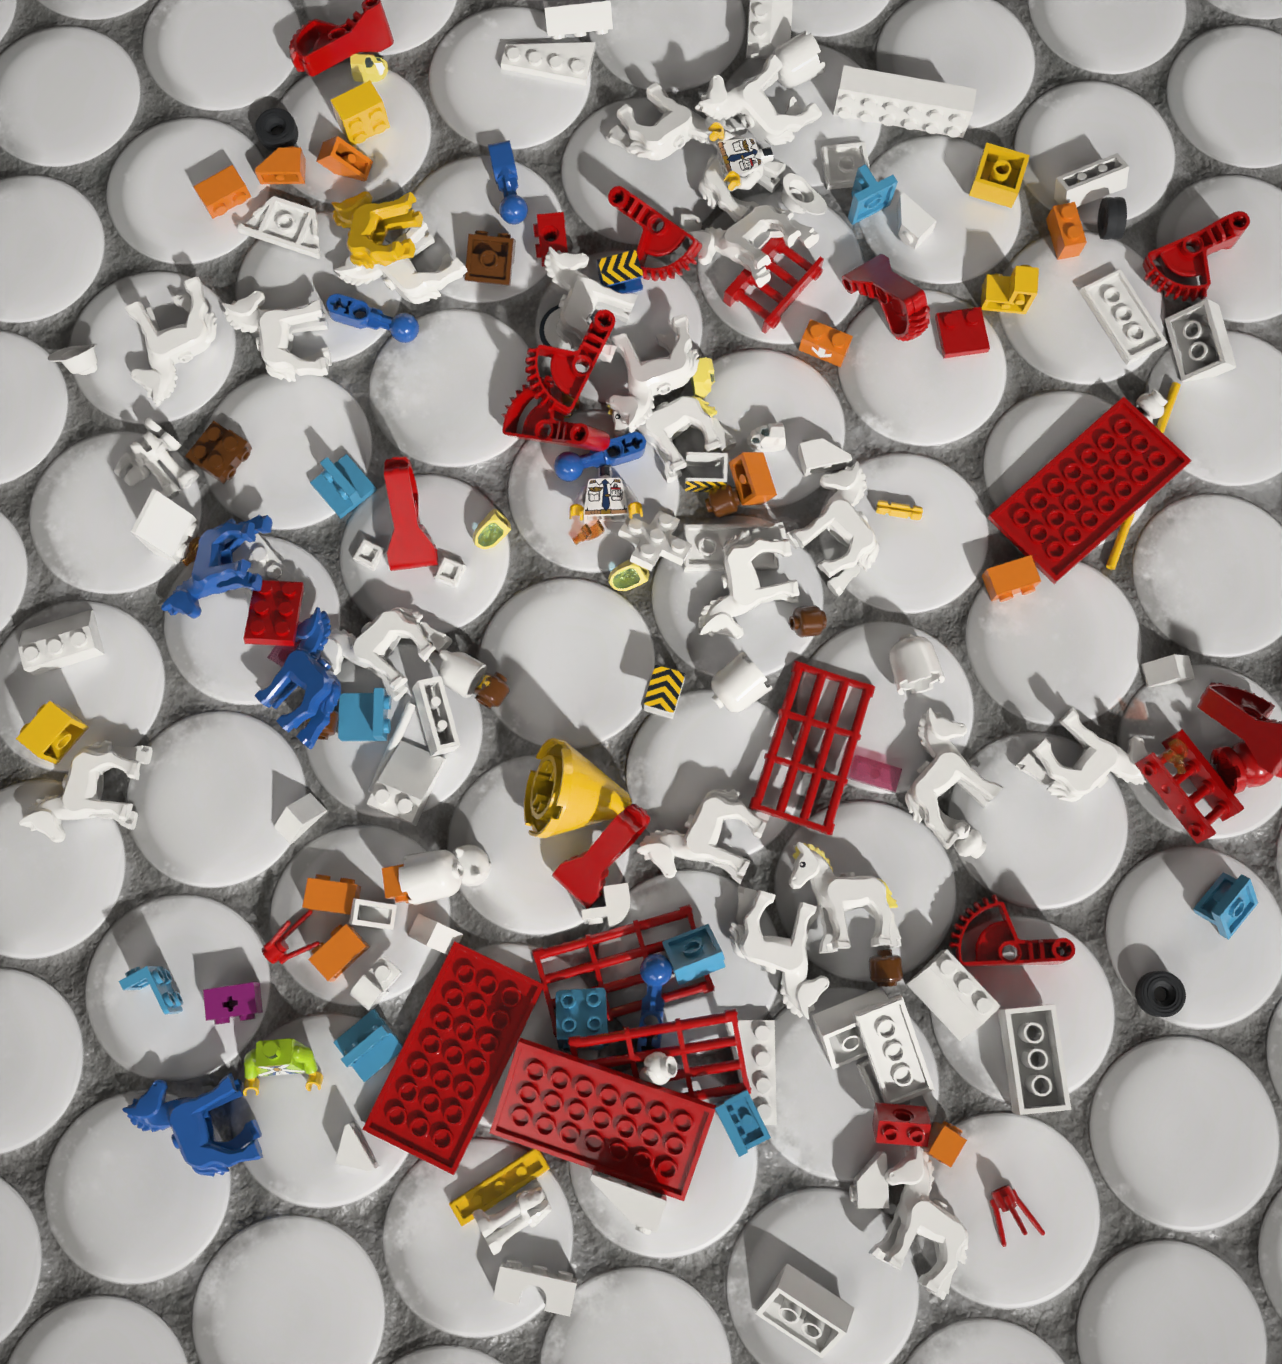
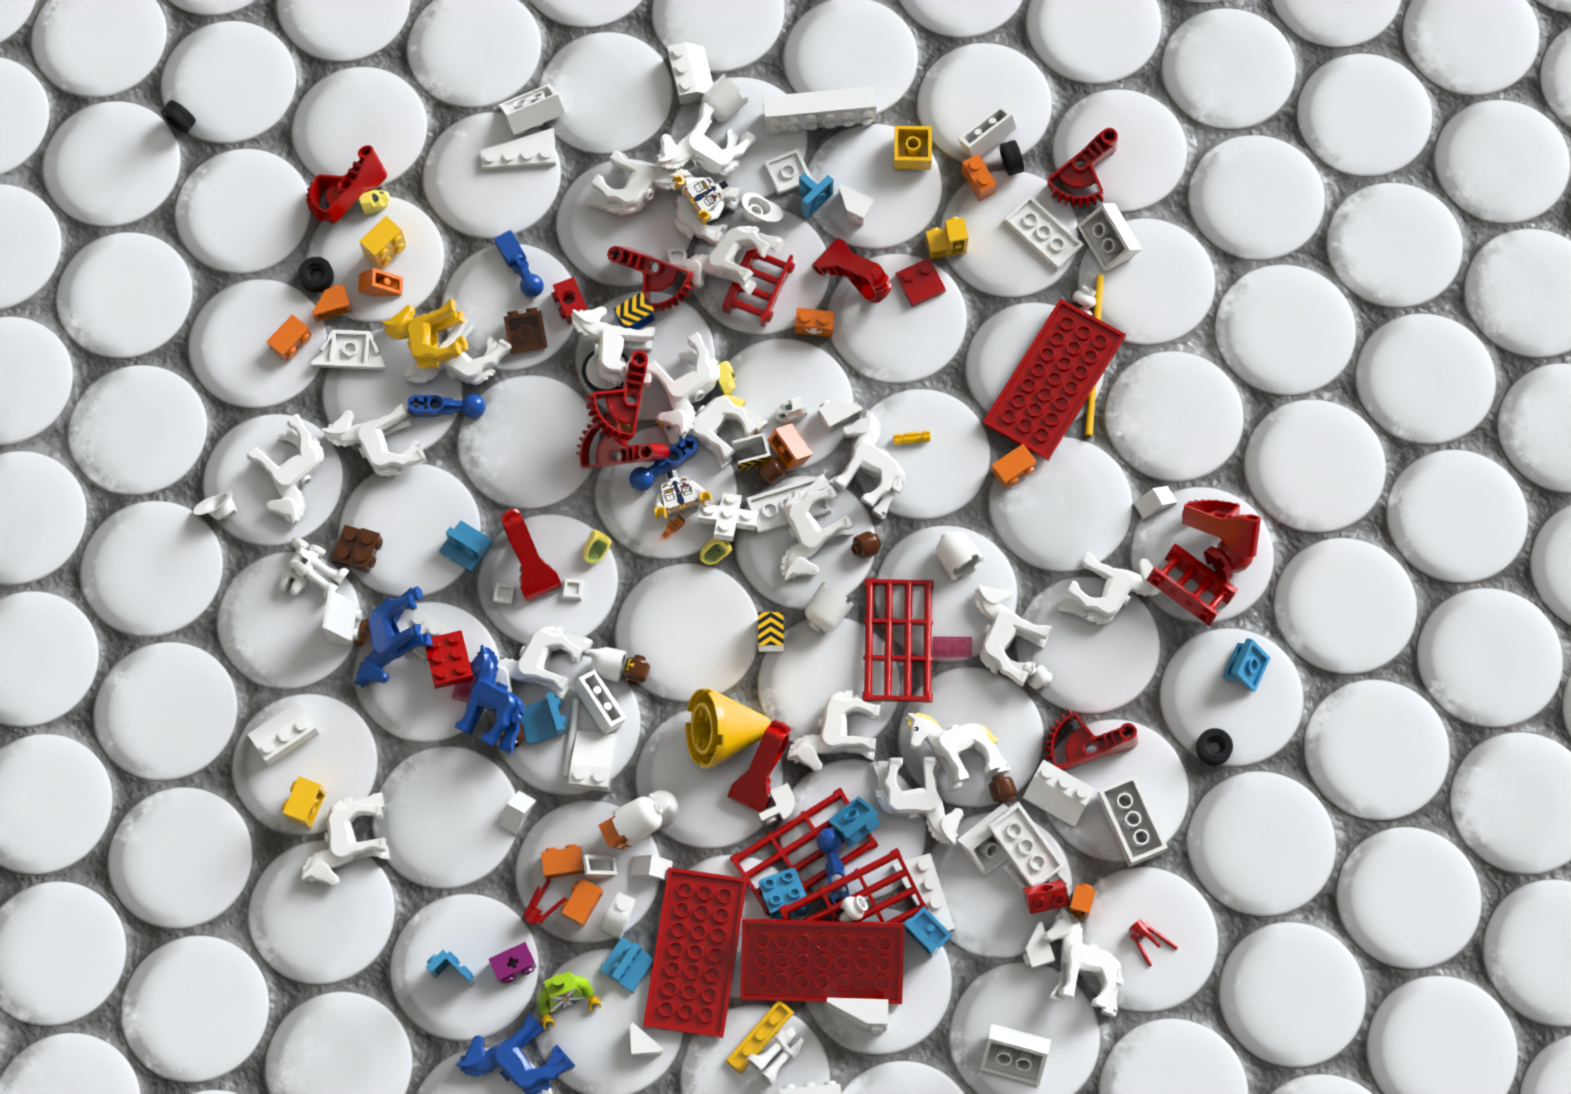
camera: 15 degrees left, 5 degrees down
clear orange piece [1162,738,1188,774] -> none

